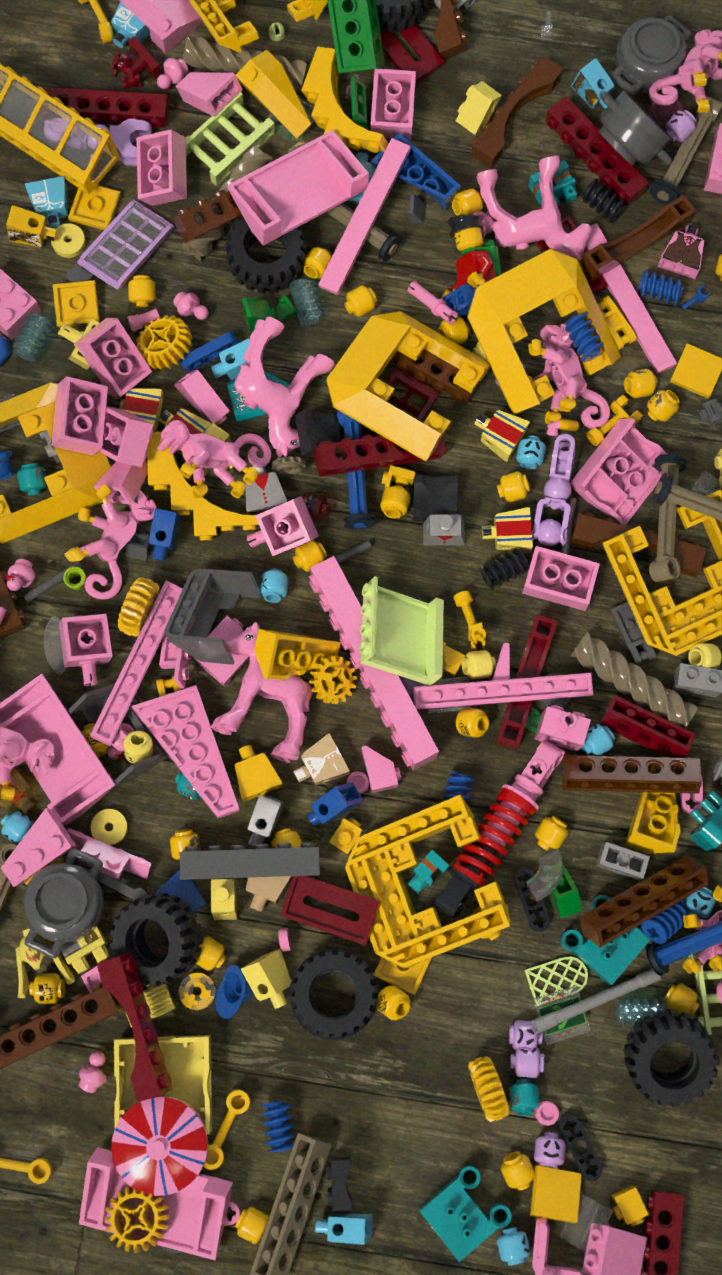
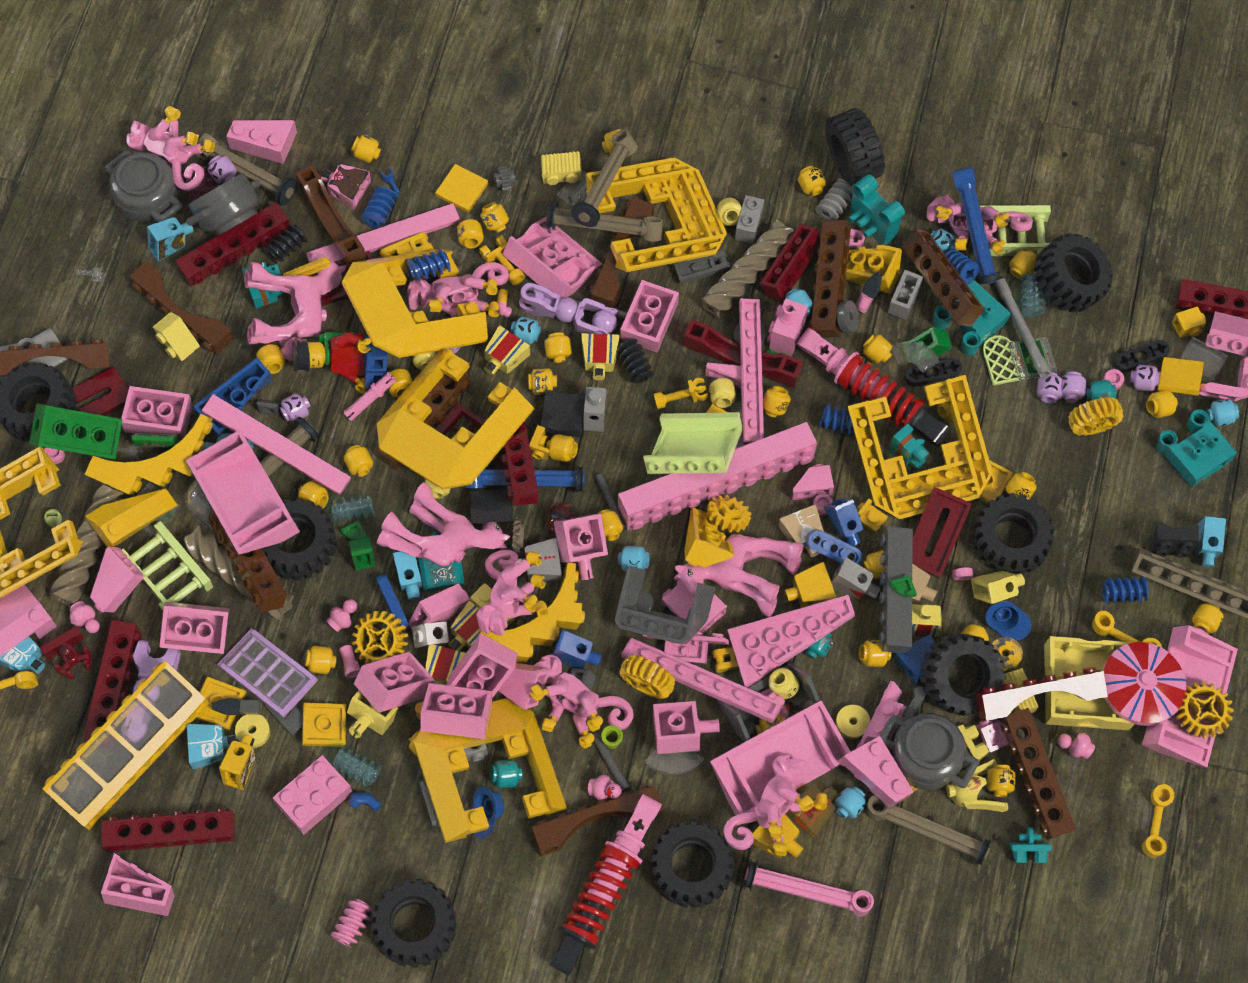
camera: 85 degrees left, 10 degrees down
none -> piece [212,698,260,715]
none -> lavender head [279,393,310,423]
none -> yellow axle [283,257,331,276]
none -> white bracket [412,622,449,648]
none -> yellow head [528,368,557,395]
none -> plate [806,529,862,565]
none -> dark grey piece [837,300,859,333]
none -> black piece [856,272,882,313]
none -> green tile [889,575,917,597]

